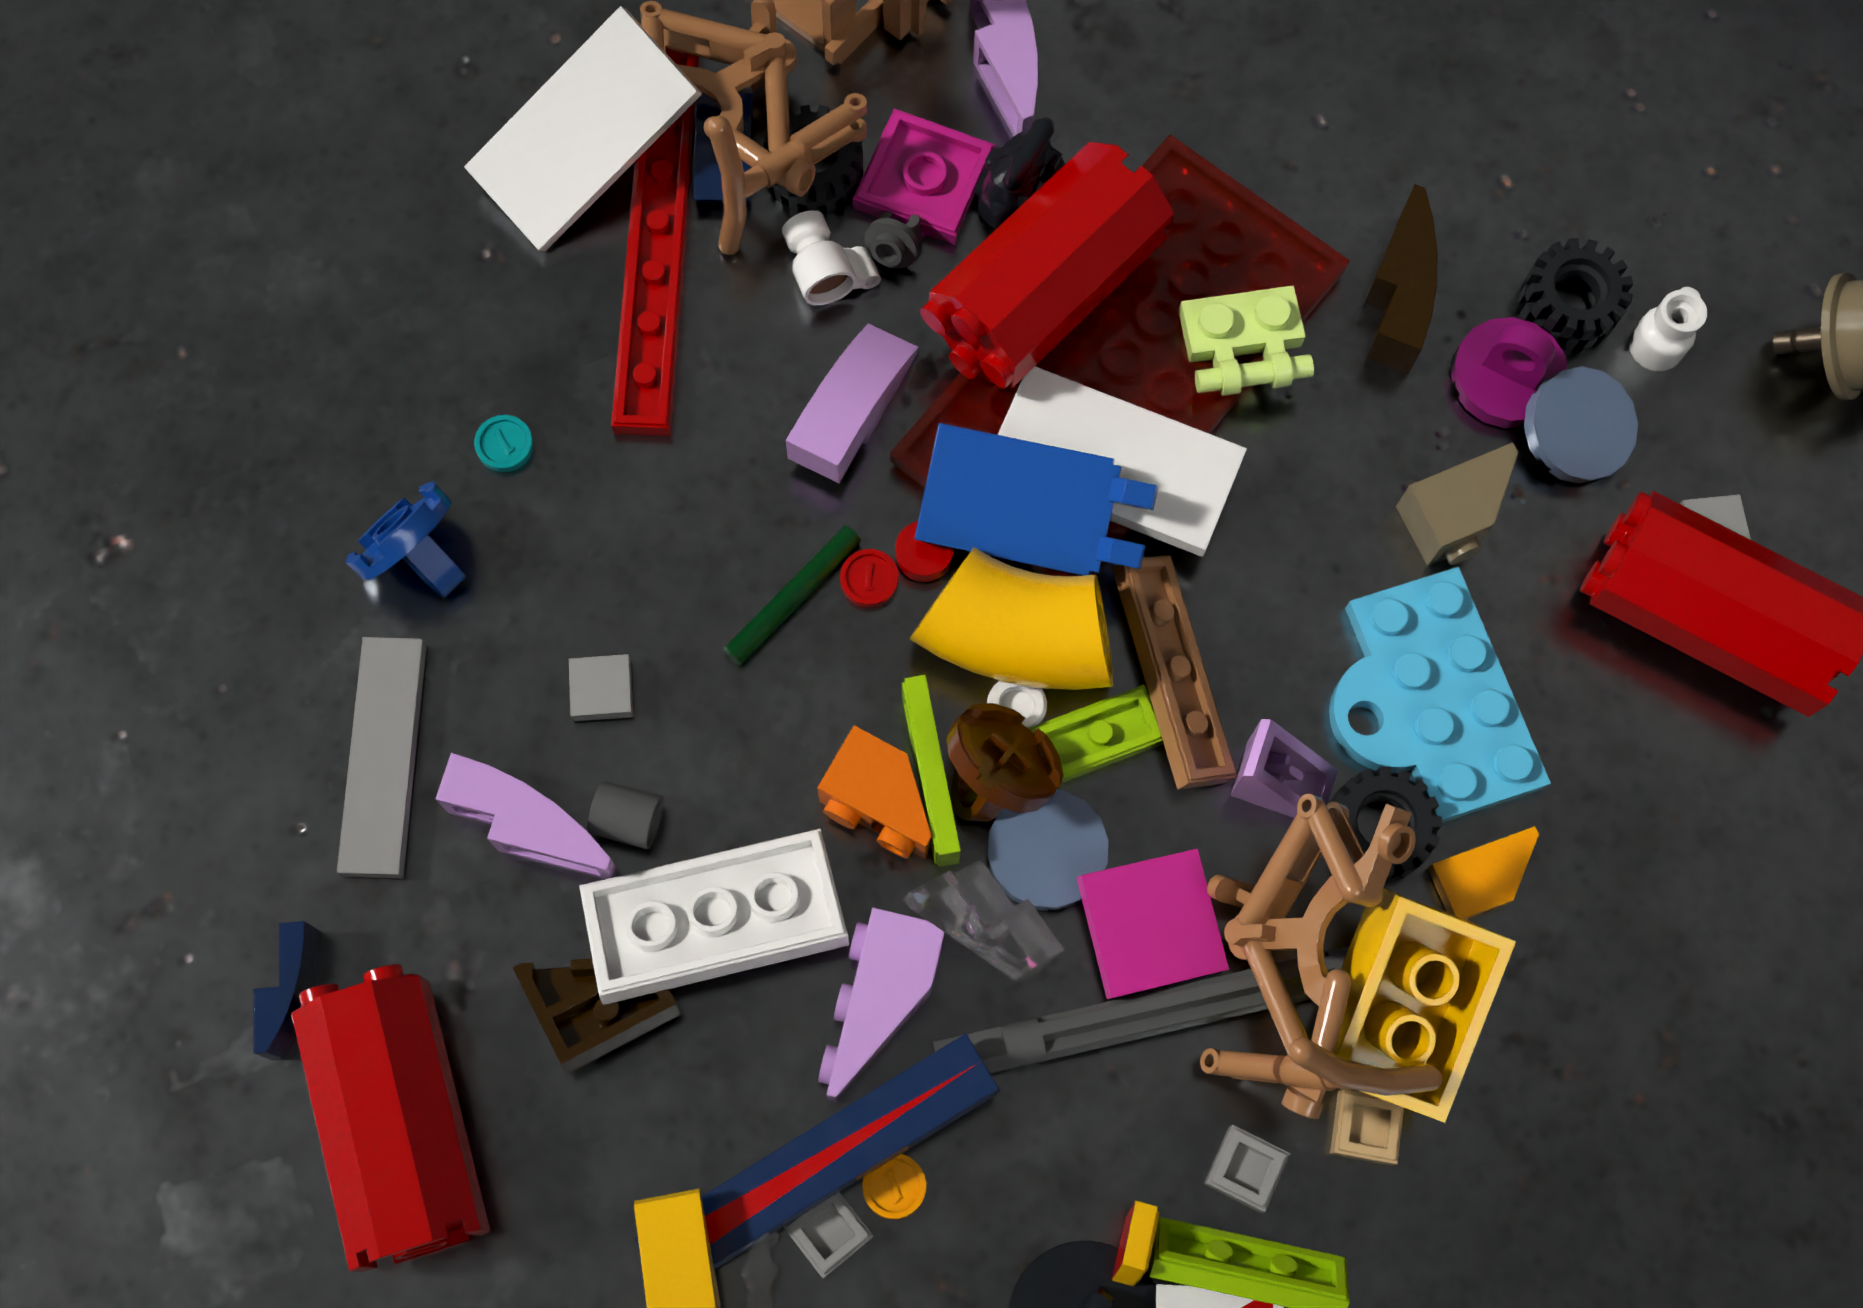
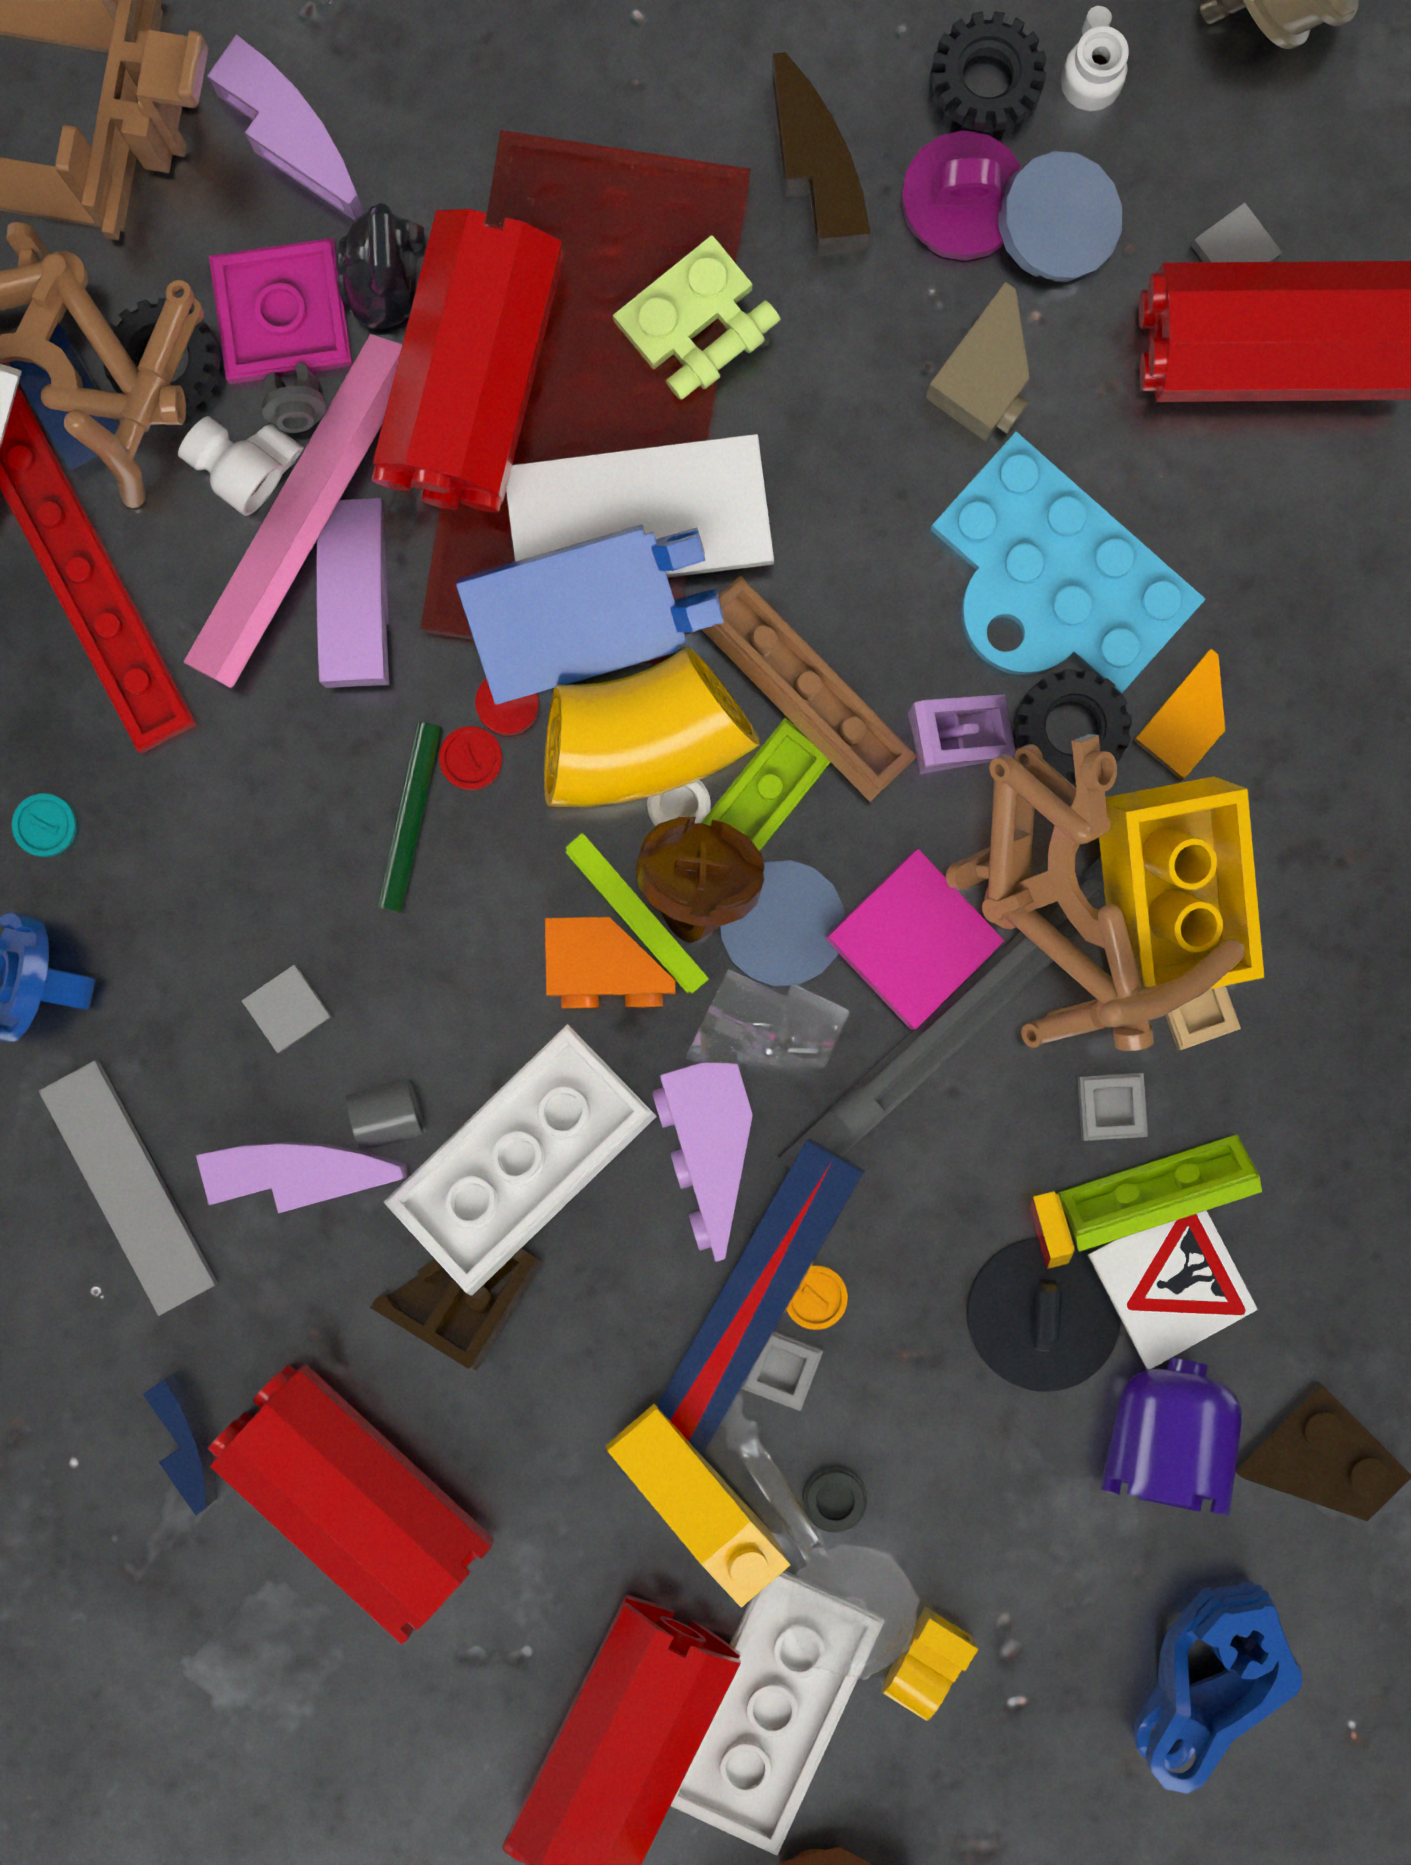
camera: 25 degrees left, 15 degrees up
none -> bright pink tile [184,334,402,688]

